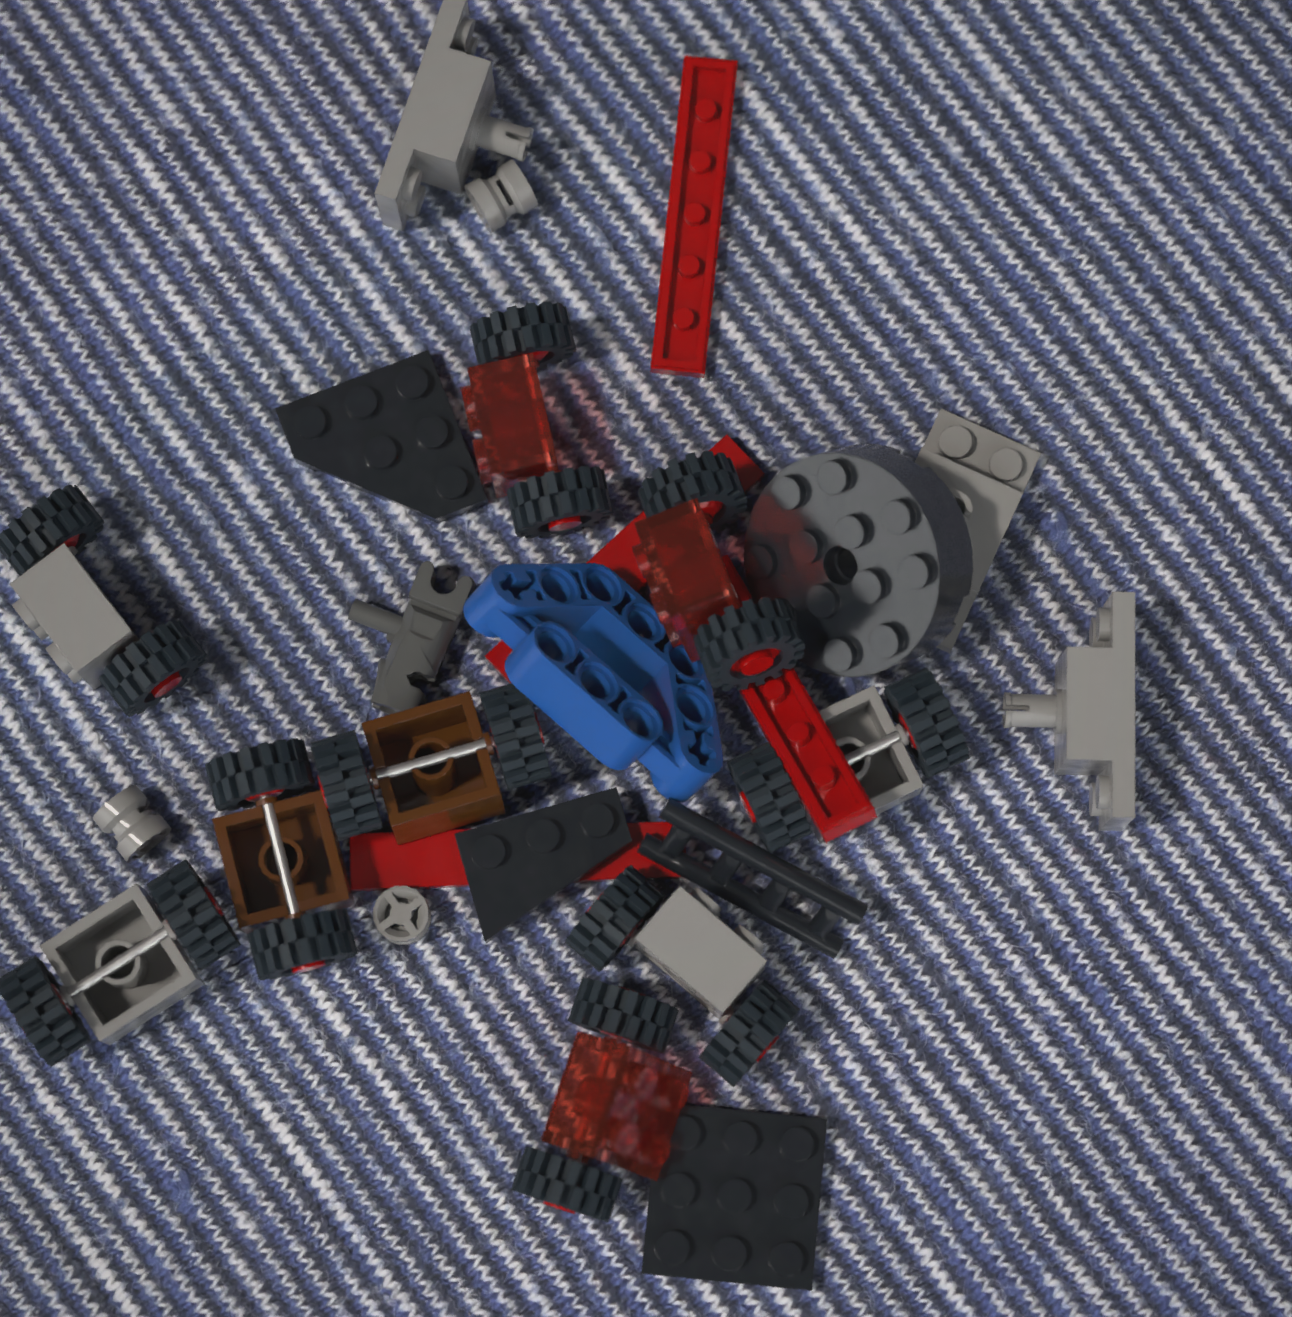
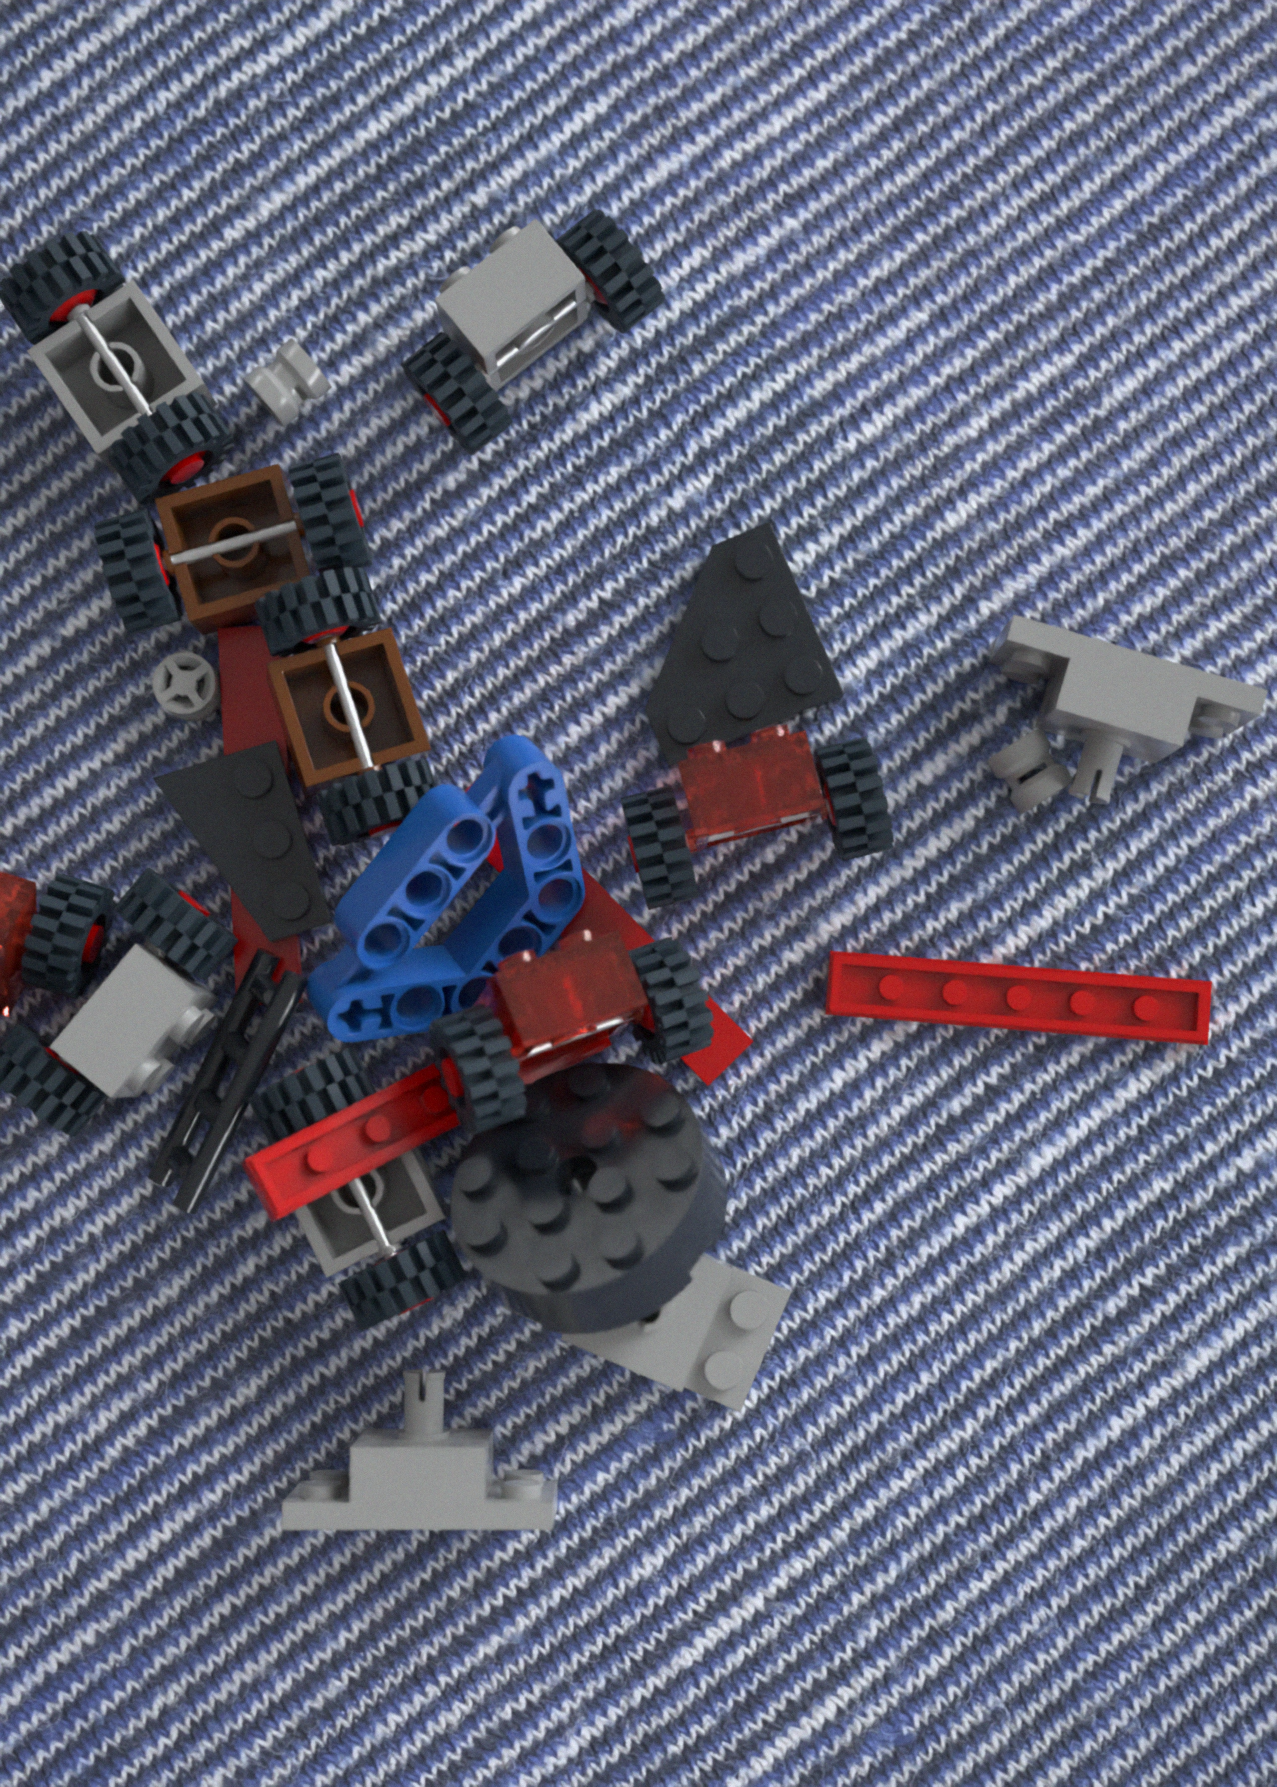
camera: 90 degrees right, 5 degrees up
dark grey piece [348,561,476,715] -> none

